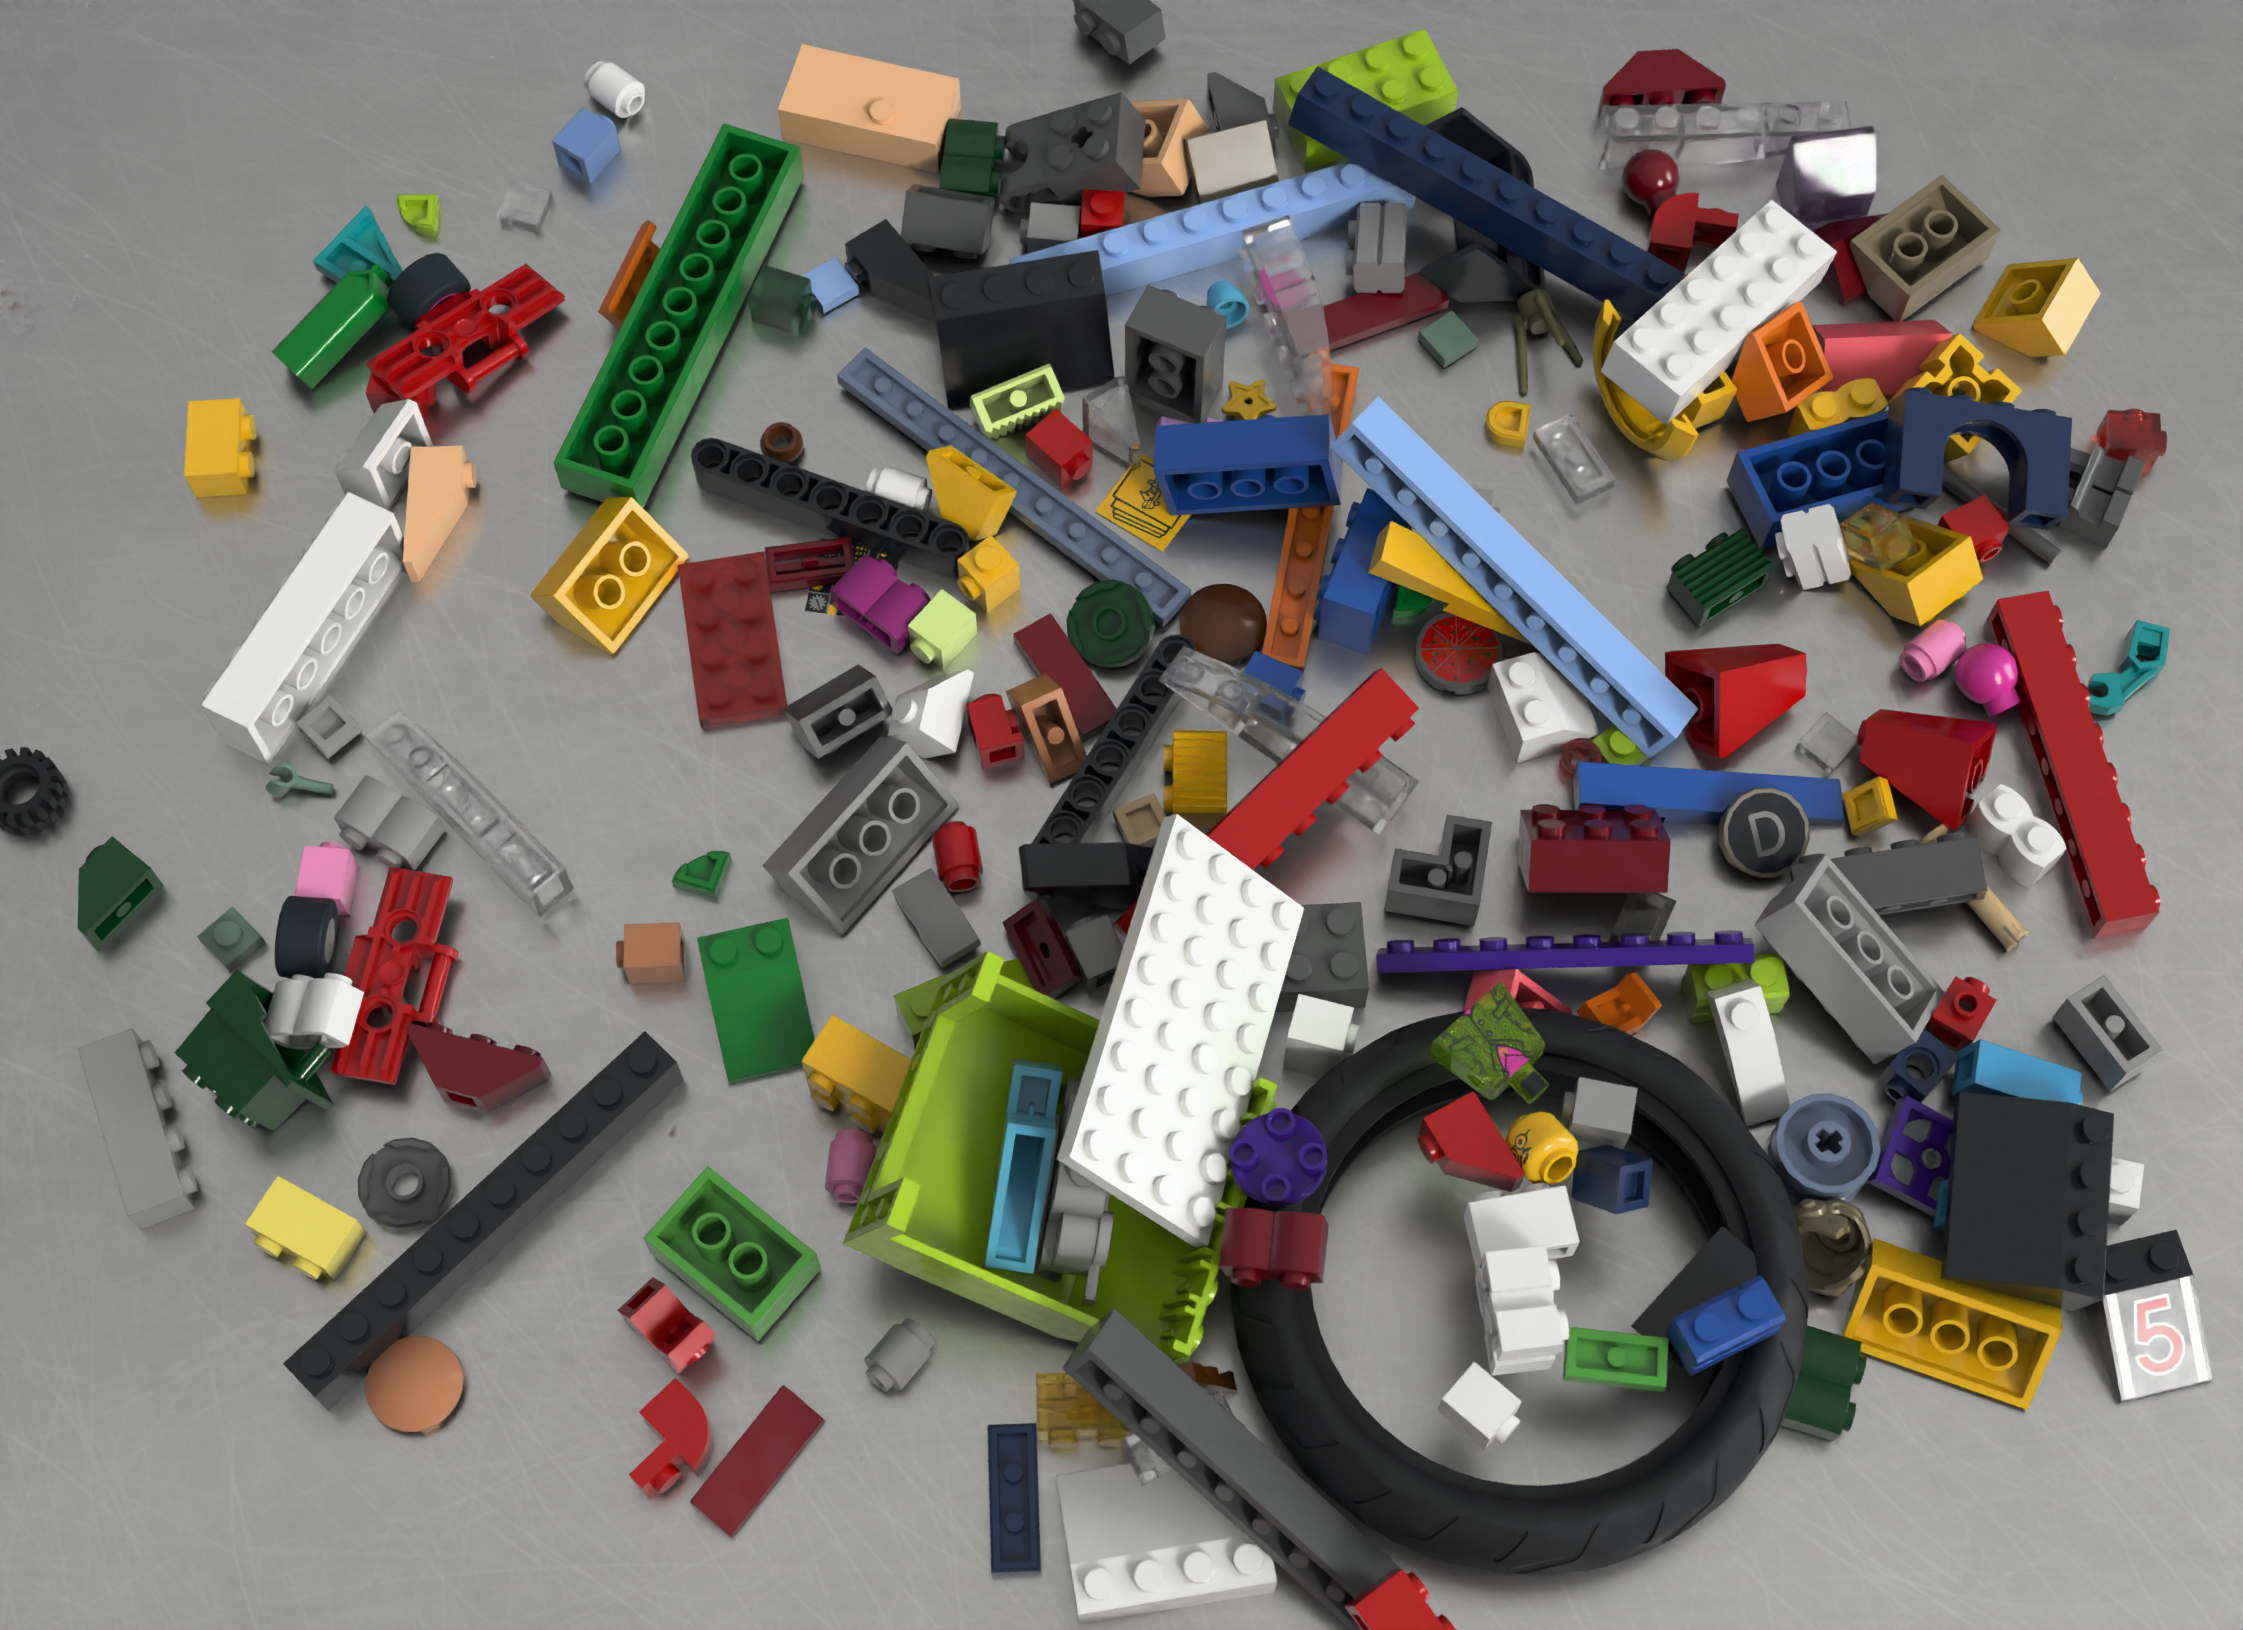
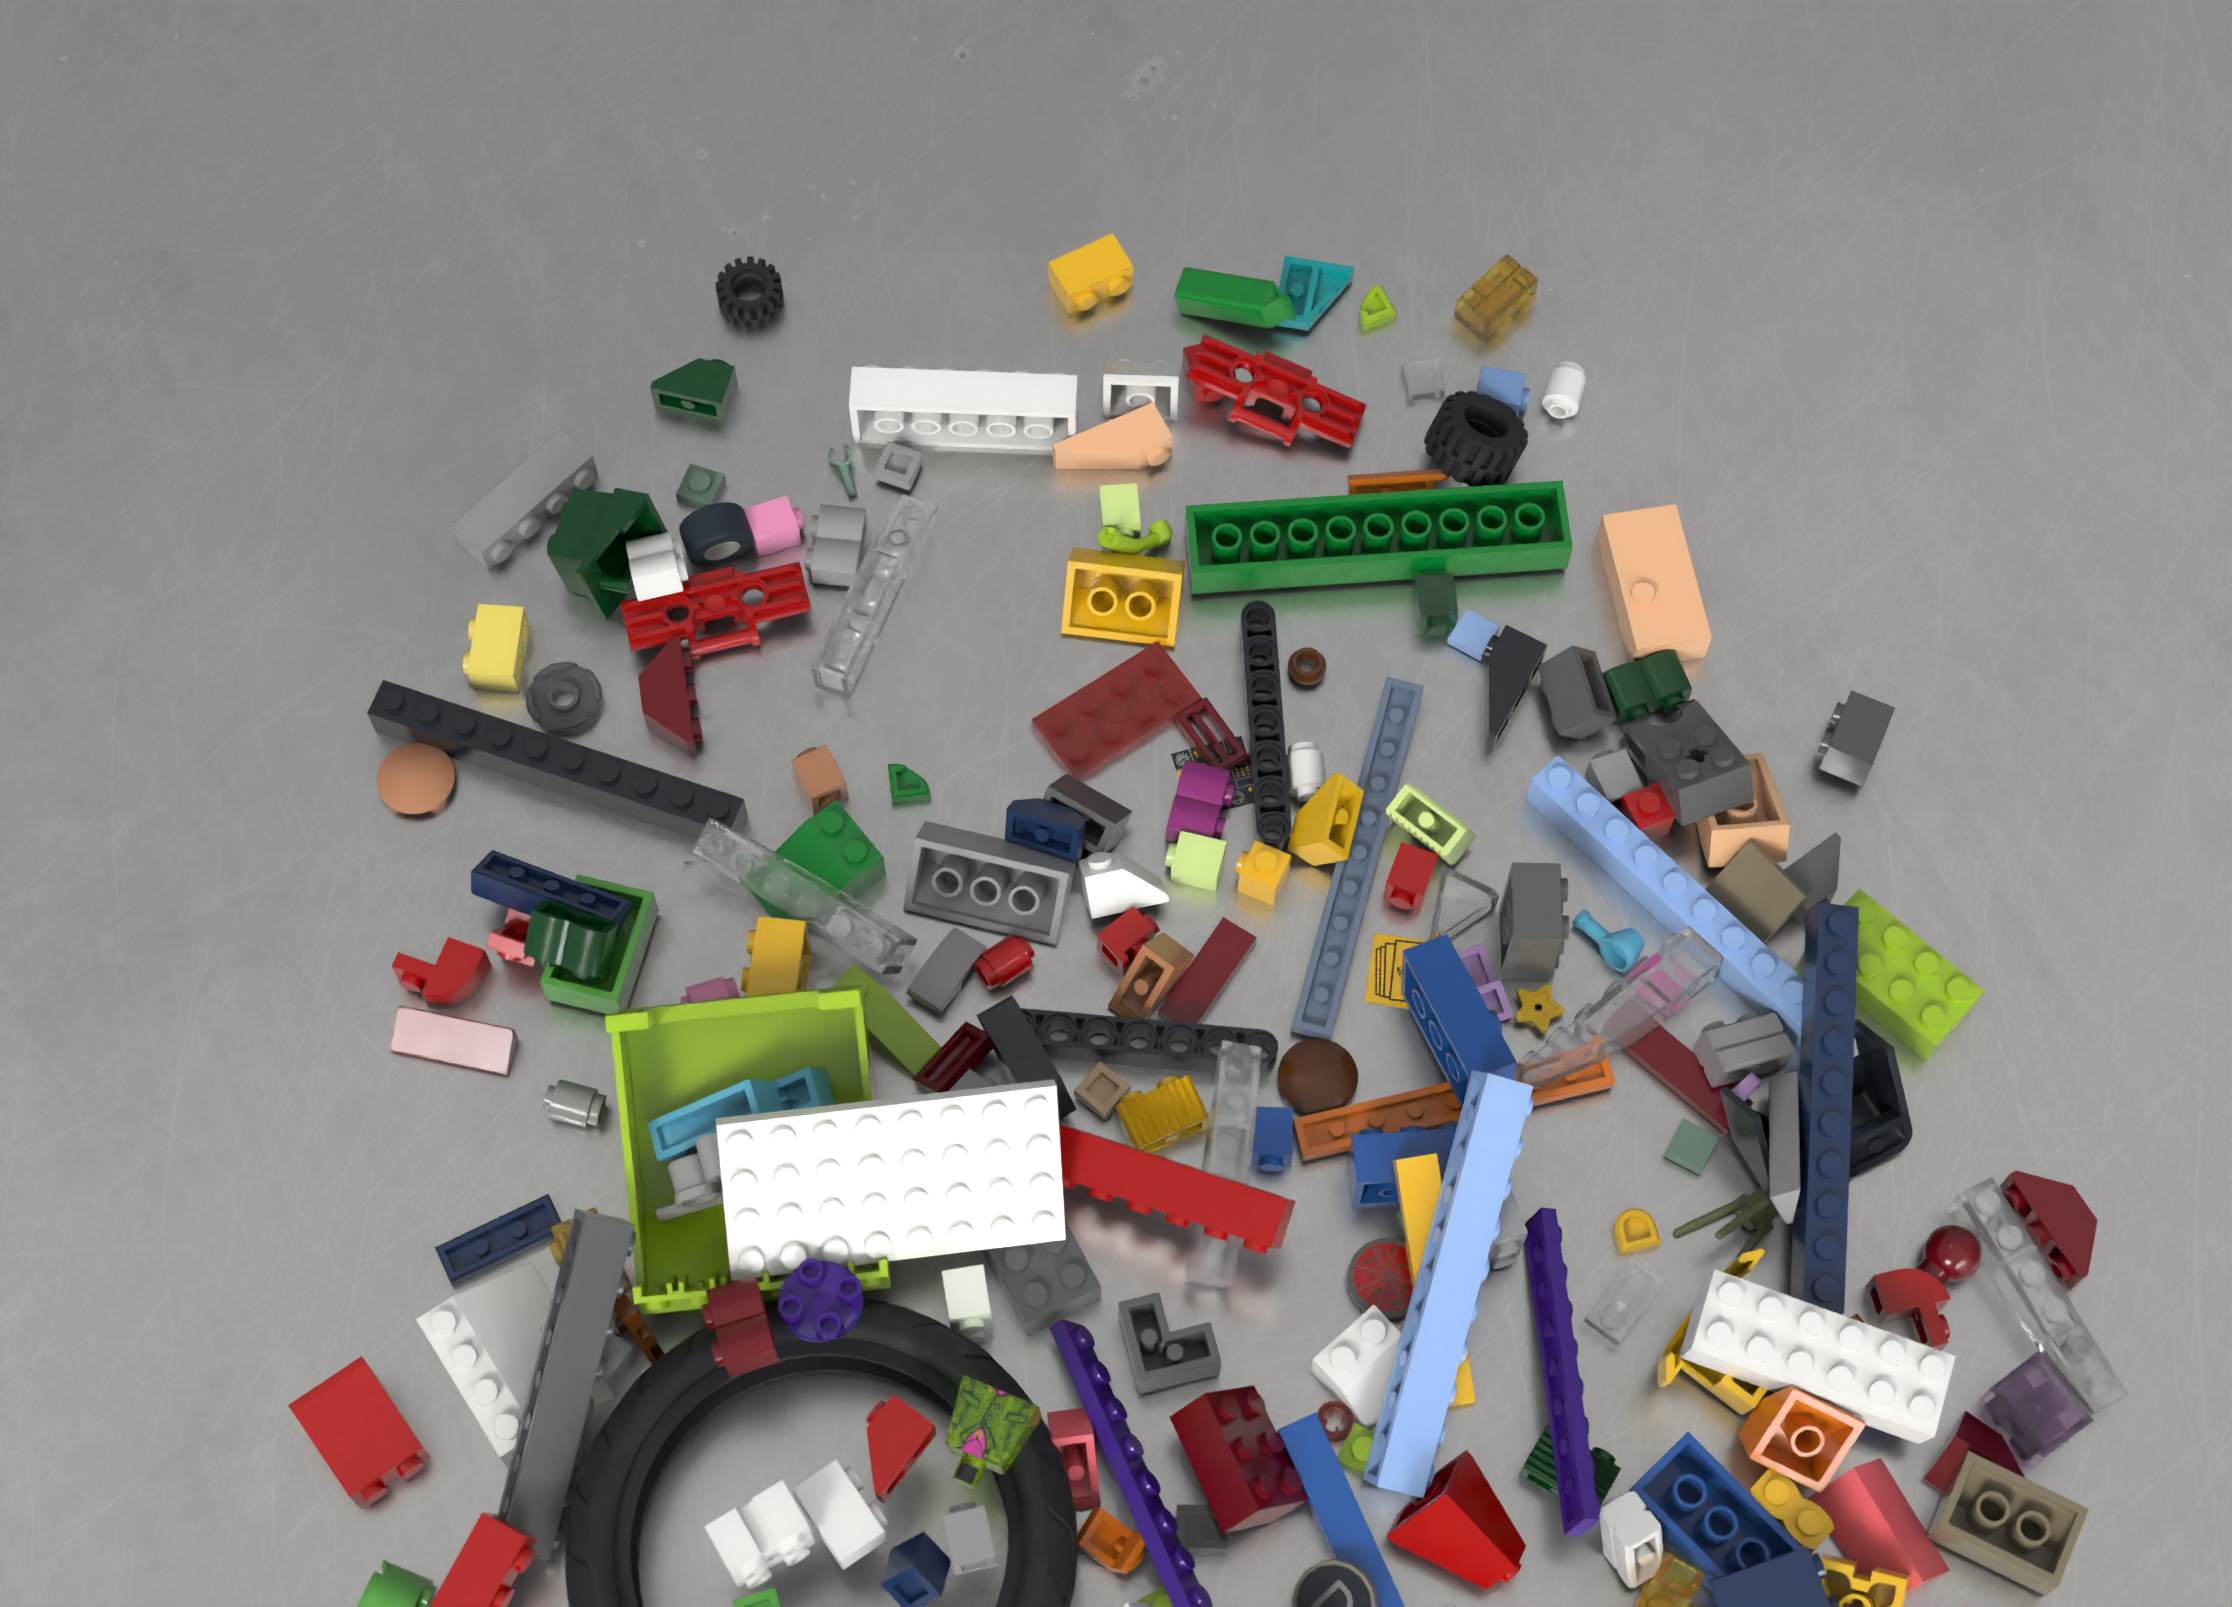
camera: 65 degrees right, 0 degrees up
black wheel [387,253,471,332] -> none
black slope [926,250,1115,406] -> none
dark green tile [1066,579,1155,669] -> none
white brick [1437,1361,1522,1450] -> none
yellow head [1505,1111,1578,1184] -> none
none -> dark blue slope [471,850,633,941]
none -> dark green brick [523,900,618,979]
none -> clear slope [691,818,918,975]
none -> dark blue slope [1005,798,1085,863]
none -> lime piece [1097,519,1173,555]
none -> yellowish green brick [1099,483,1141,539]
none -> black tyre [1424,391,1528,487]
none -> clear yellow brick [1454,255,1538,342]
none -> dark purple plate [1525,1207,1601,1537]
none -> lavender tile [1731,1072,1761,1101]
none -> light grey slope [1769,1071,1800,1224]

